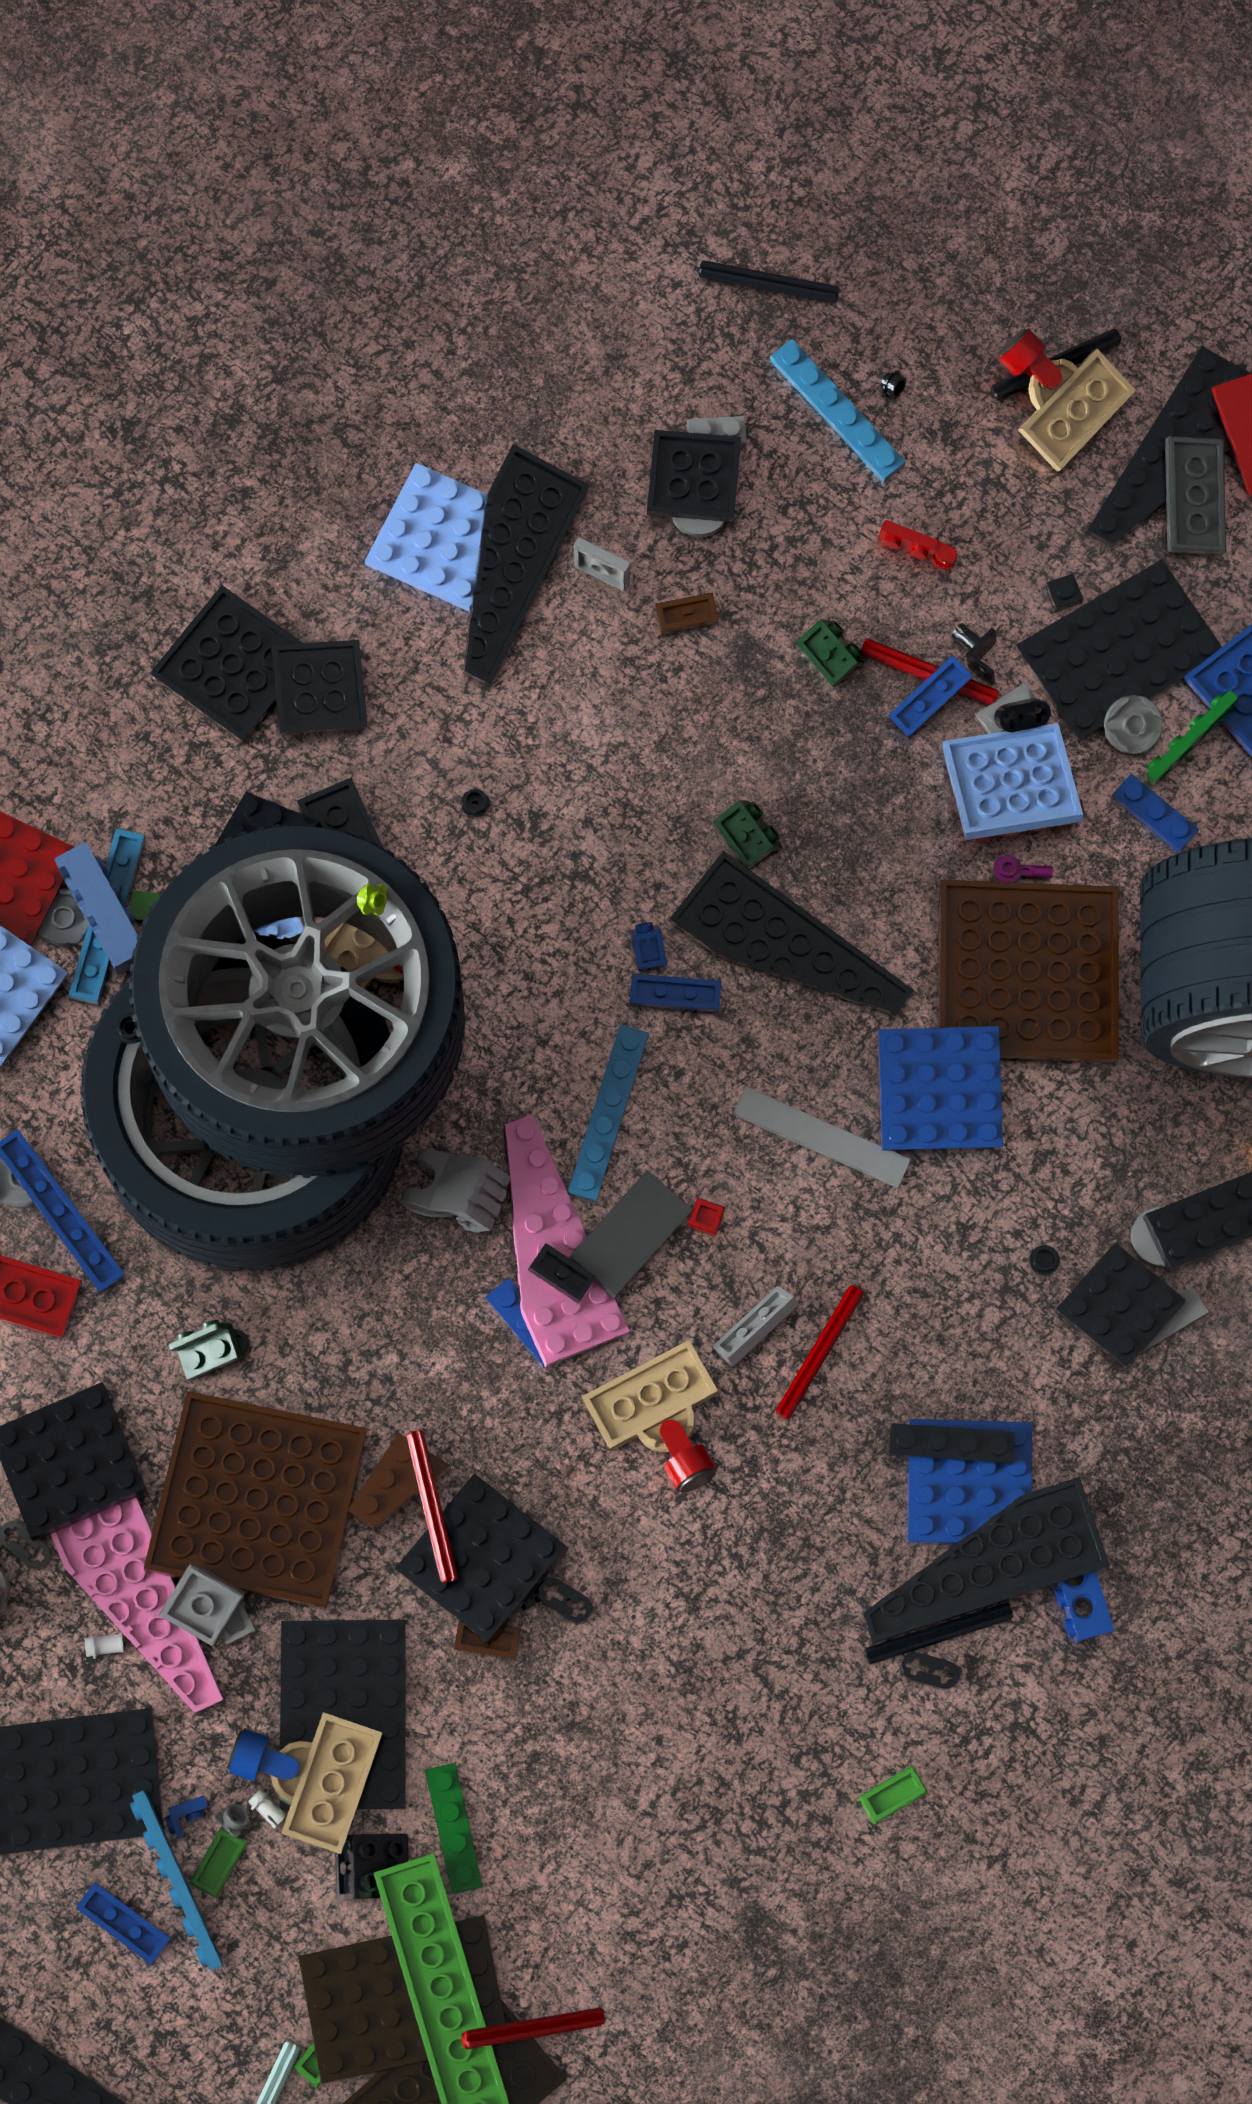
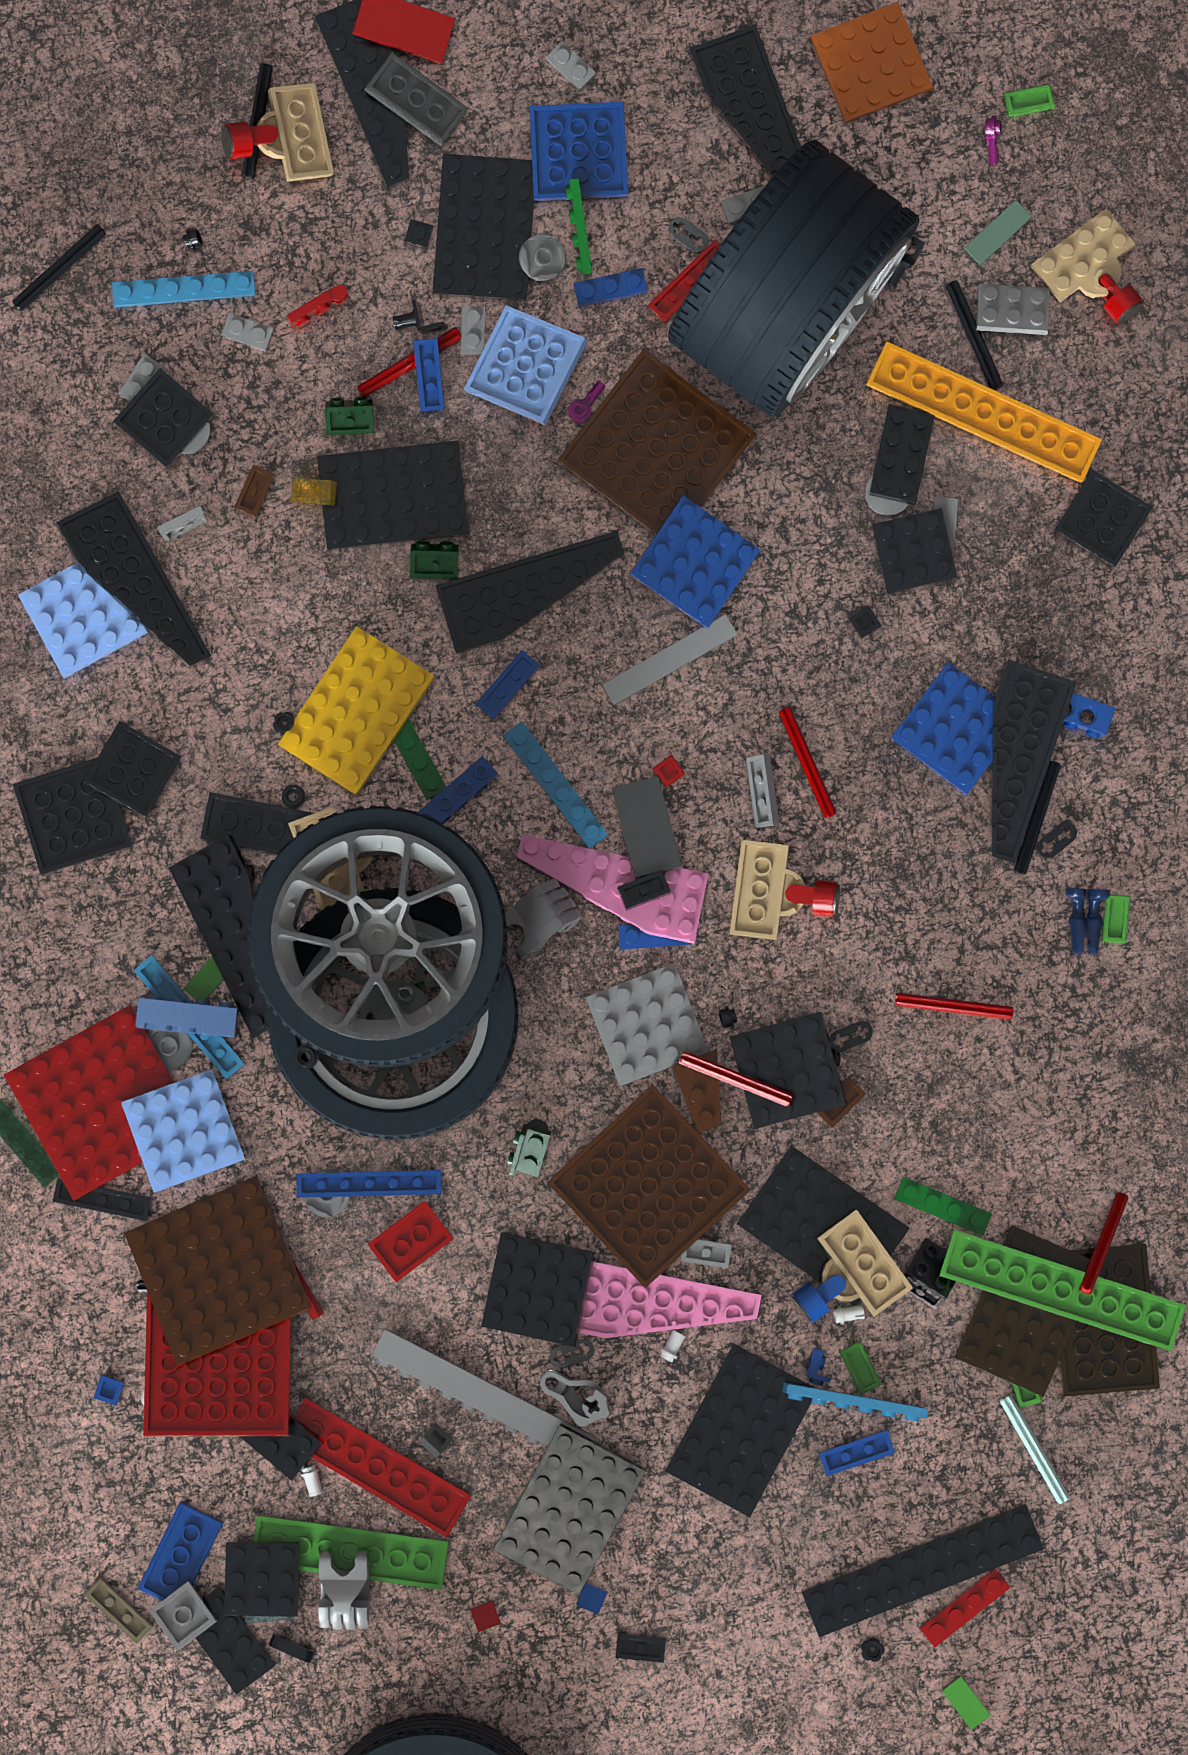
camera: 55 degrees left, 10 degrees up
light grey plate [159,1561,245,1646] -> none
light grey plate [215,1804,251,1837] -> none
lime plate [357,883,387,916] -> none
blue bracket [629,922,667,970] -> none
black plate [889,1423,1014,1465] -> none
black beam [994,698,1051,732] -> none
black plate [1029,1245,1060,1276] -> none
none -> light grey plate [221,313,274,352]
none -> yellow plate [278,626,436,796]
none -> black plate [282,785,306,809]
none -> clear yellow plate [290,478,337,505]
none -> black plate [317,440,469,551]
none -> green plate [394,719,446,800]
none -> blue brick [417,756,499,825]
none -> light grey plate [585,963,709,1086]
none -> black plate [718,1006,737,1029]
none -> black plate [848,606,882,639]
none -> red axle [895,993,1014,1020]
none -> dark blue piece [1065,888,1110,955]

